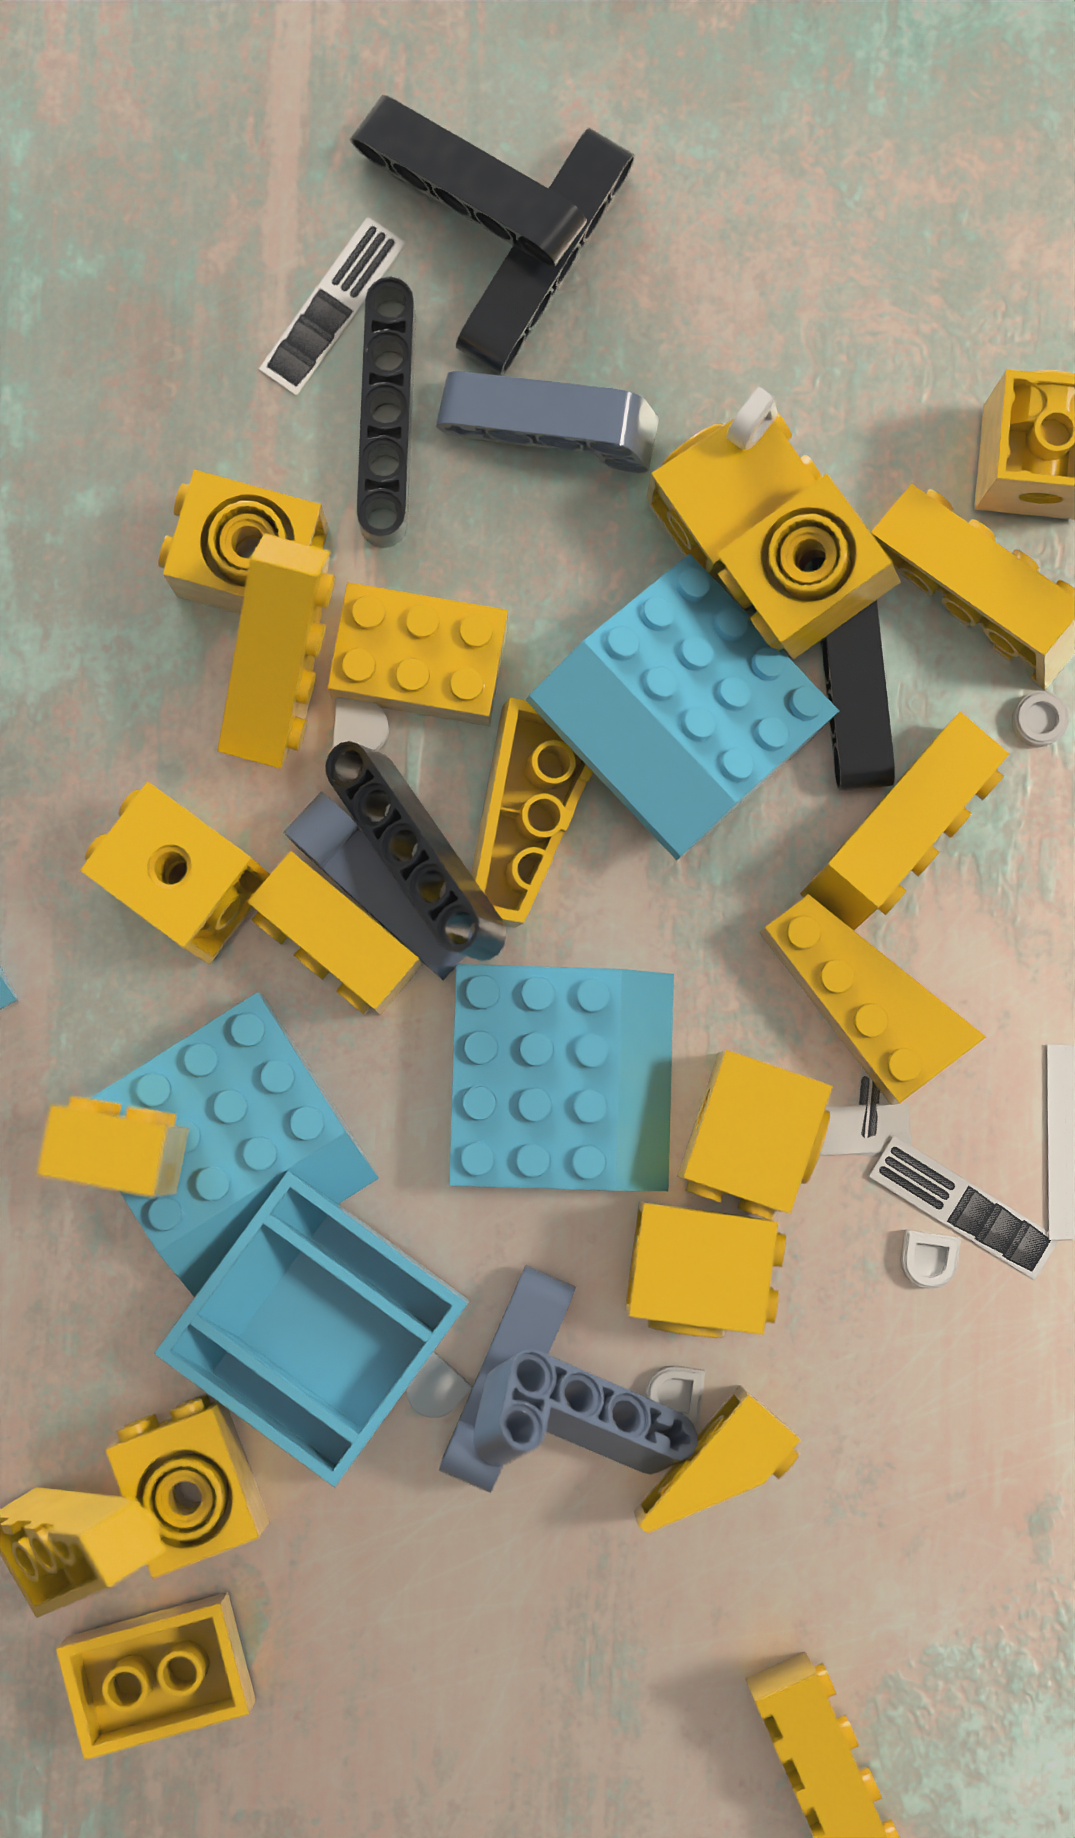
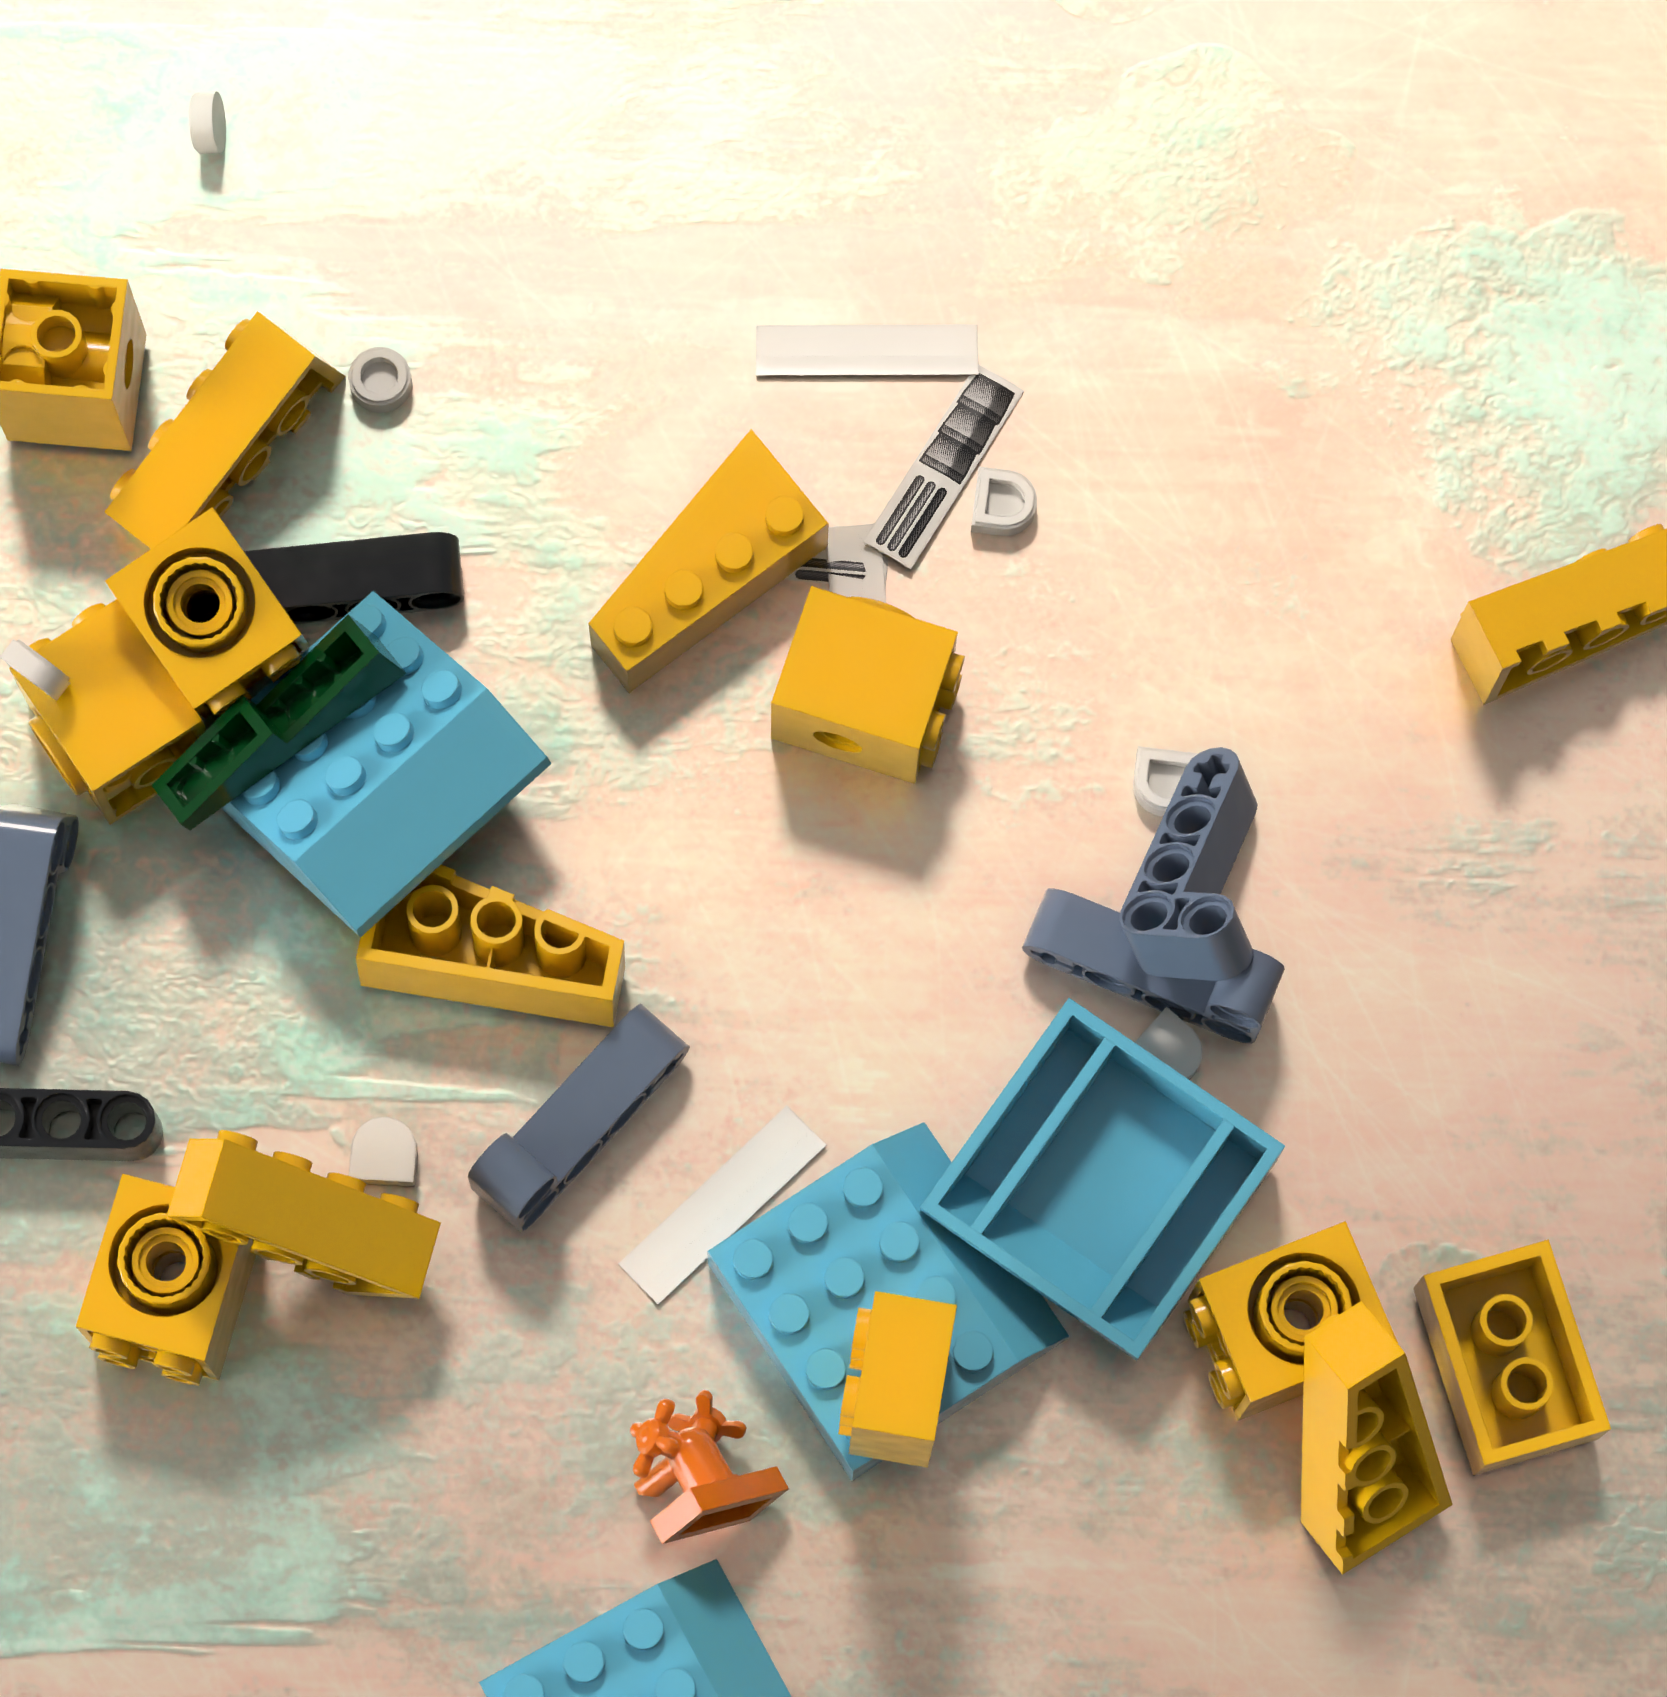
camera: 90 degrees left, 10 degrees down
yellow brick [80,781,270,965] -> none
yellow brick [247,851,423,1015] -> none
black beam [325,741,507,961] -> none
yellow brick [328,582,509,726] -> none
medium azure slope [449,964,674,1191] -> none
yellow brick [625,1201,786,1338] -> none
yellow slope [634,1385,801,1534] -> none
yellow wedge [799,711,1009,930] -> none
none -> dark green slope [151,614,406,831]
none -> white sticker [618,1105,827,1304]
none -> orange piece [630,1390,789,1544]

